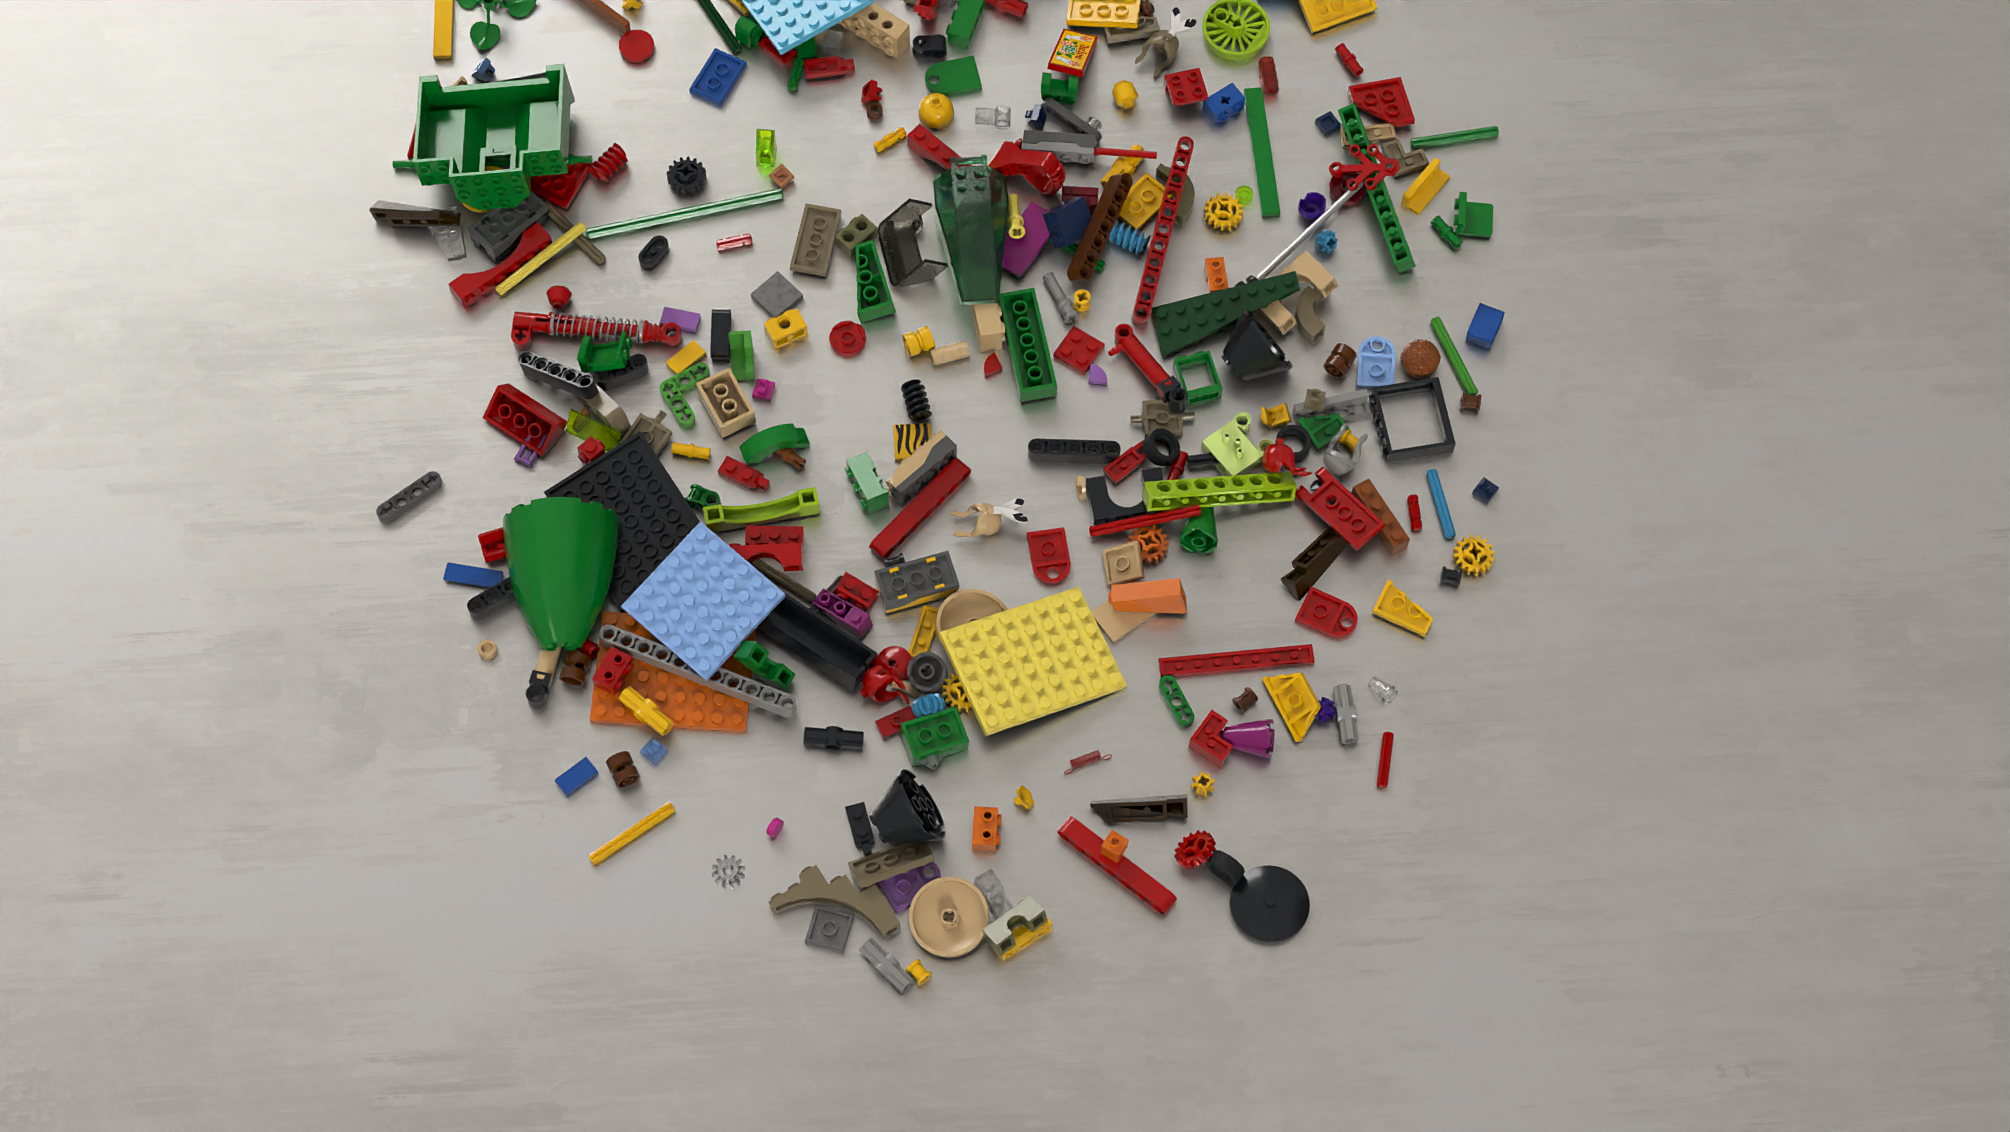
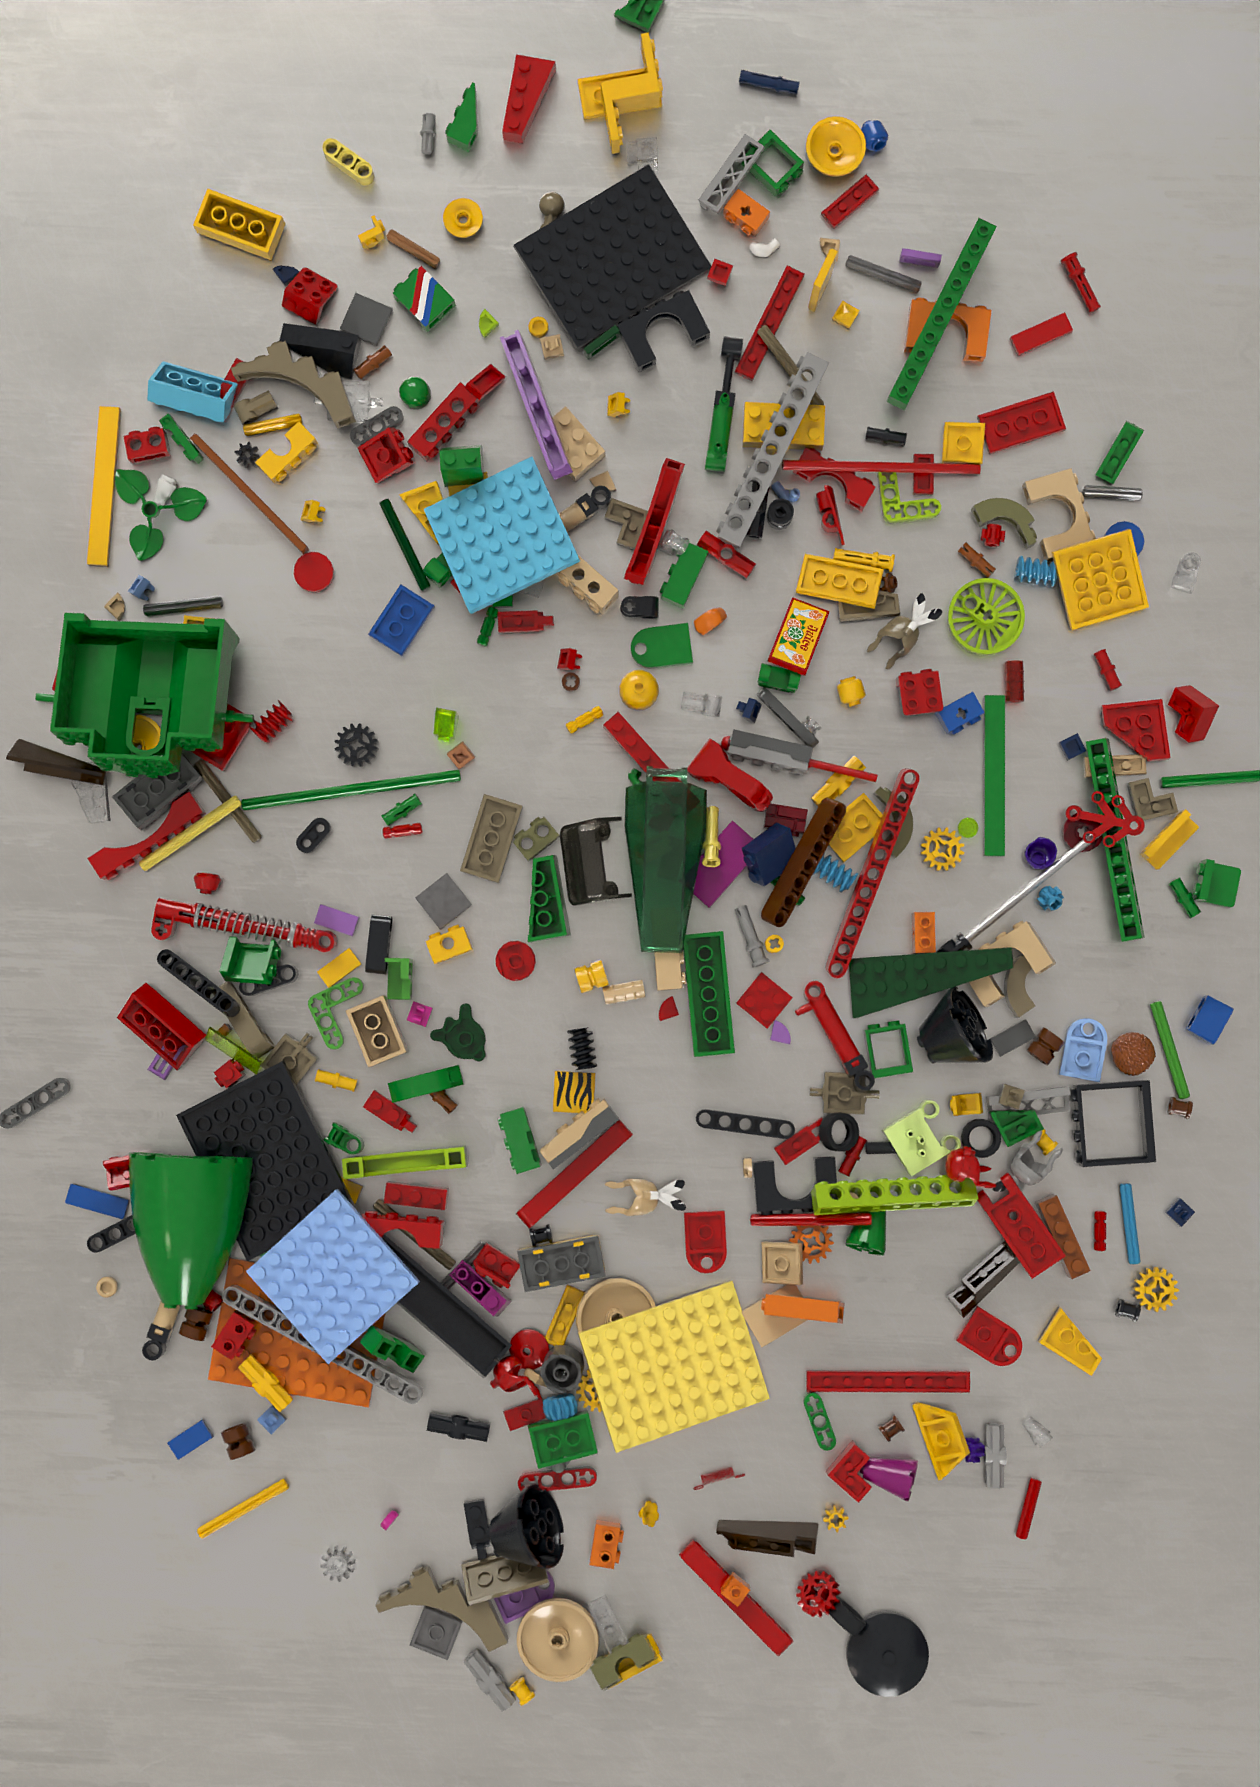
camera: 10 degrees right, 20 degrees up
none -> green pin [381,793,422,826]
none -> dark green tile [430,1003,486,1062]
none -> red beam [518,1466,597,1491]
none -> orange hair [694,607,727,635]
none -> dark grey tile [990,1019,1036,1057]
none -> red panel [1168,685,1219,743]

